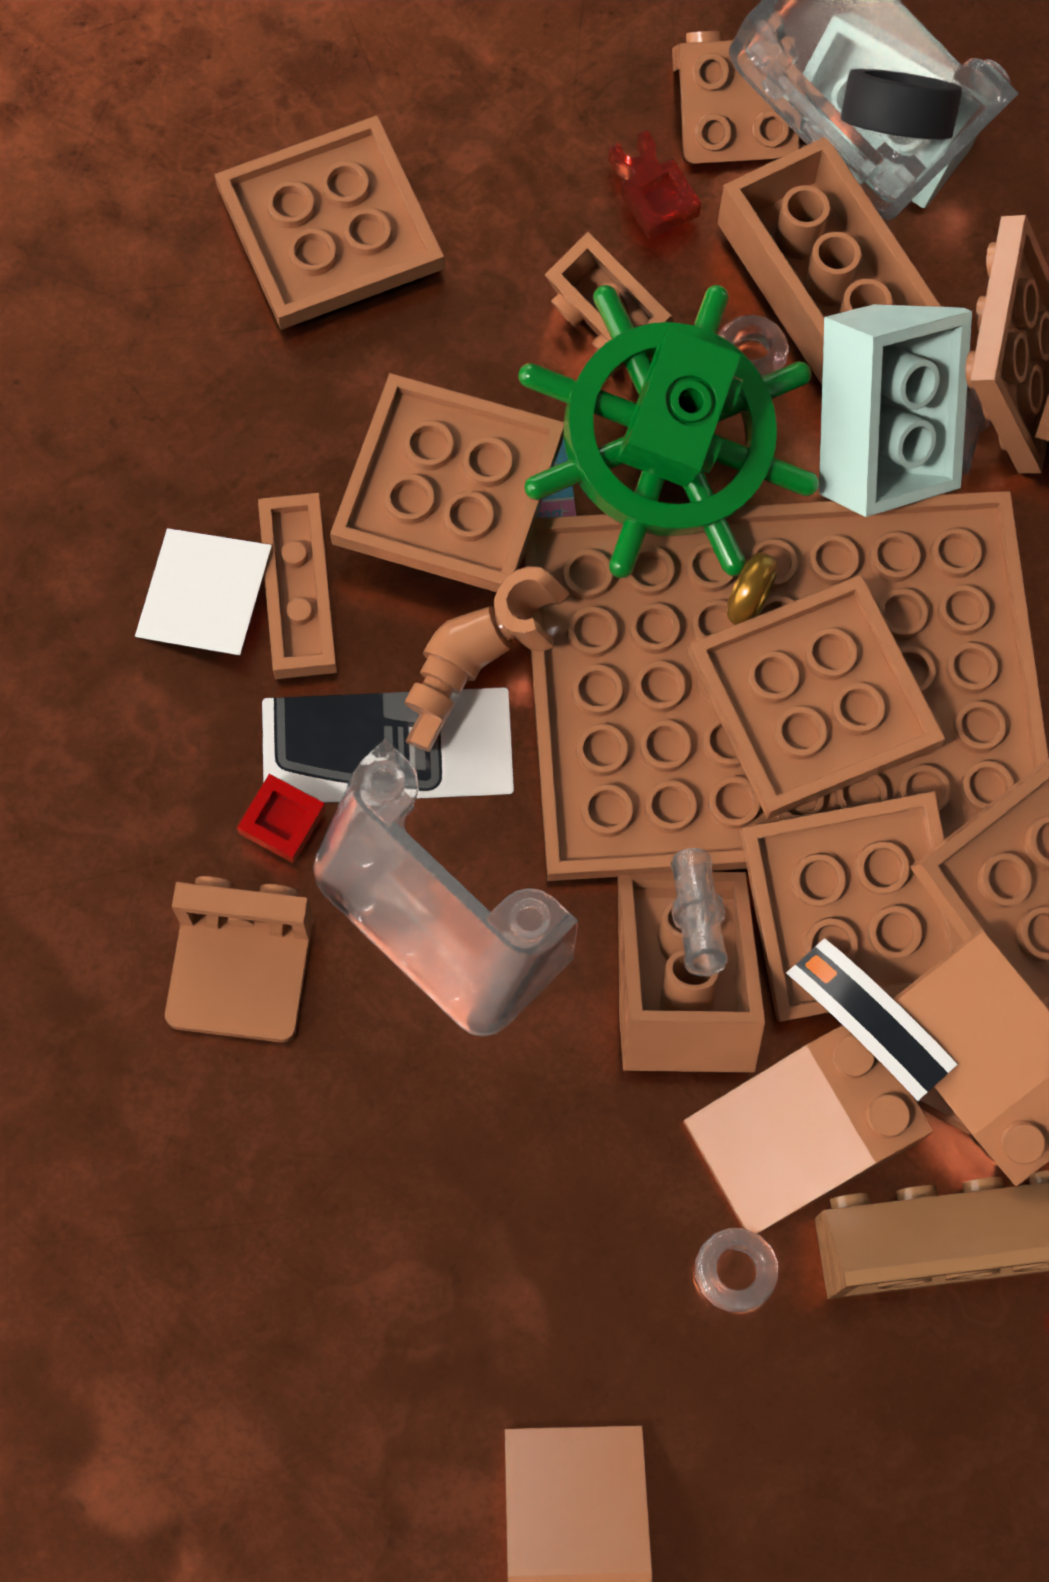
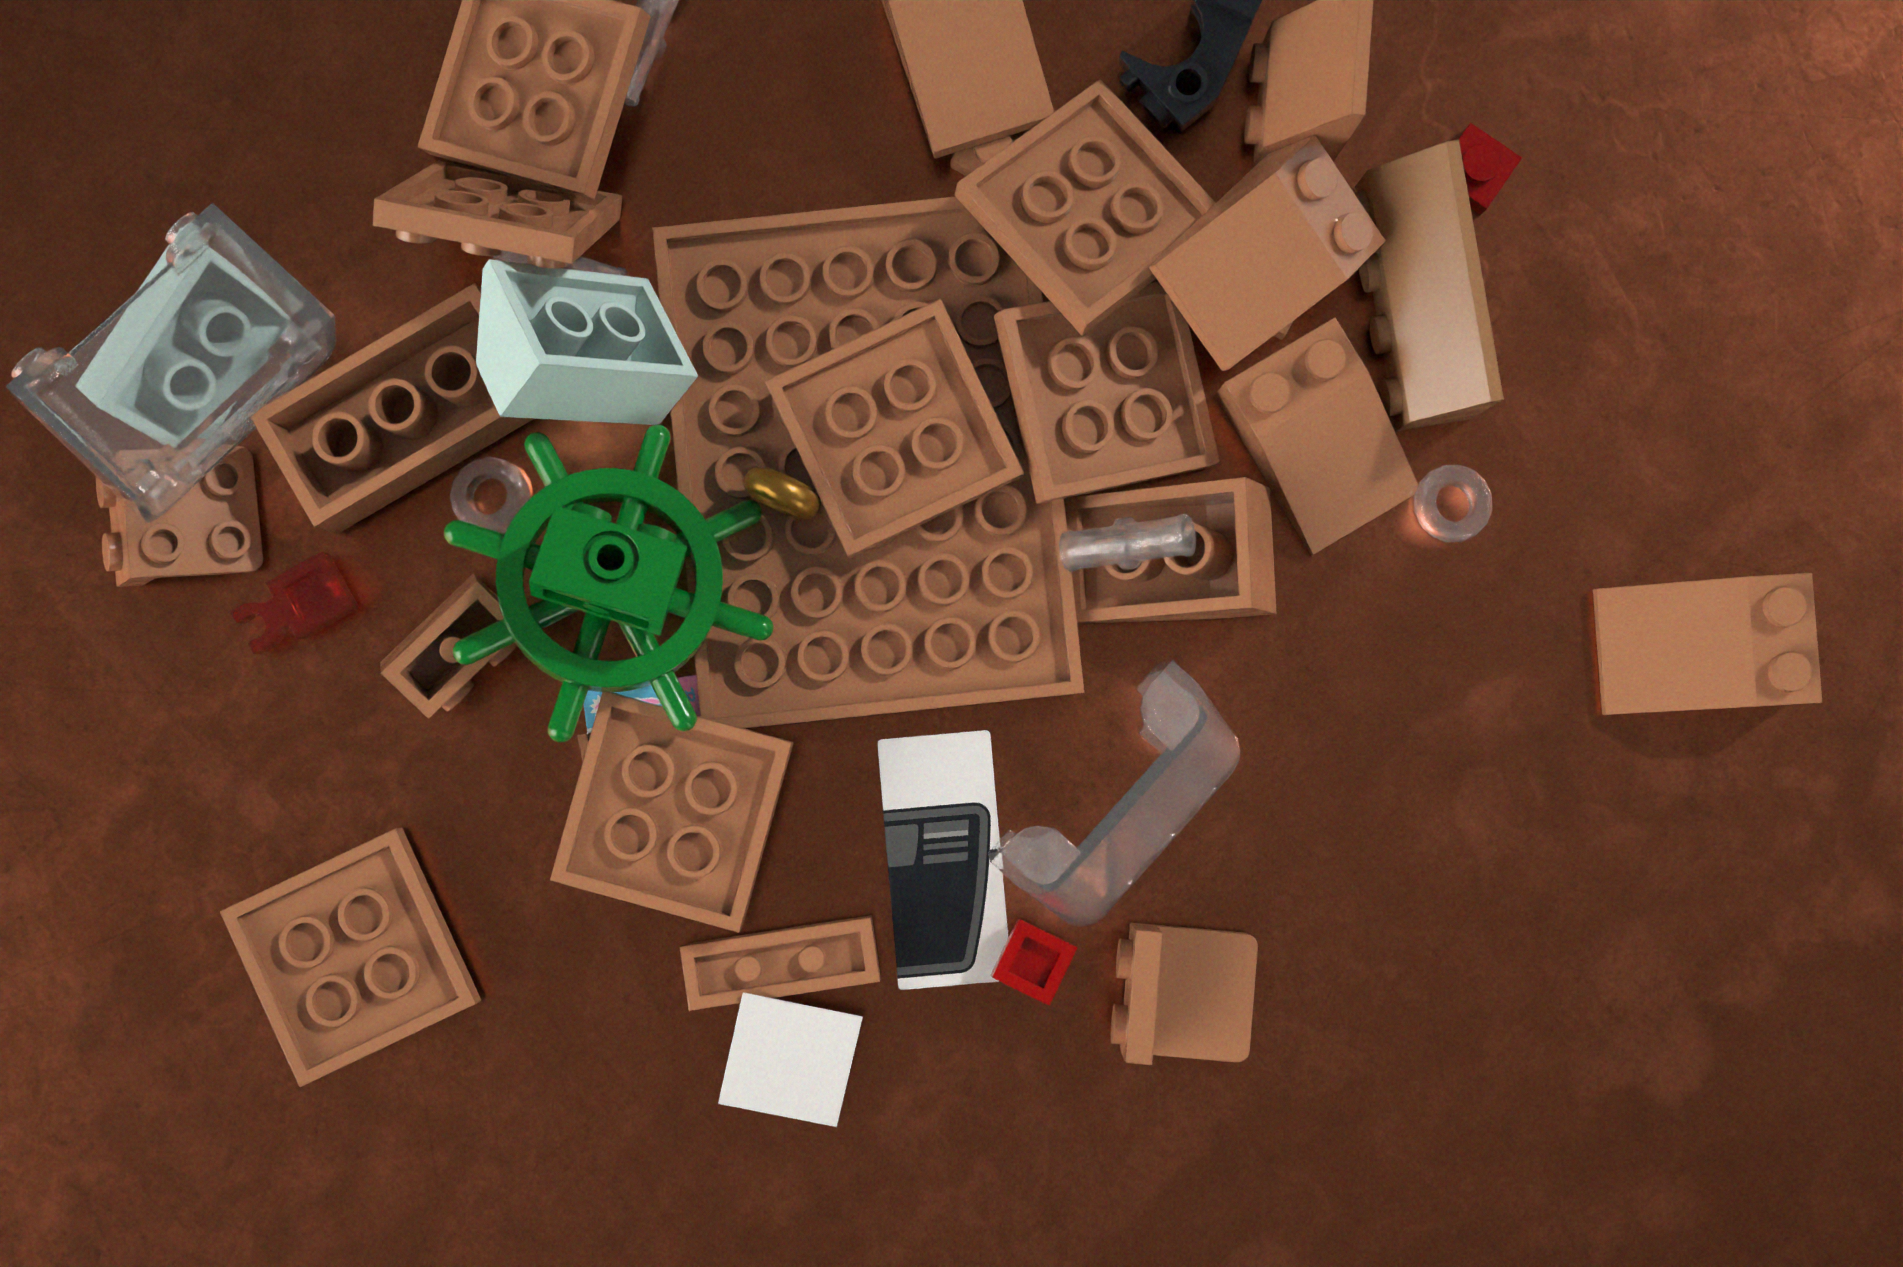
camera: 90 degrees left, 15 degrees up
nougat piece [404,566,569,752] -> none
sticker [786,938,958,1101] -> none
black tyre [841,68,962,140] -> none

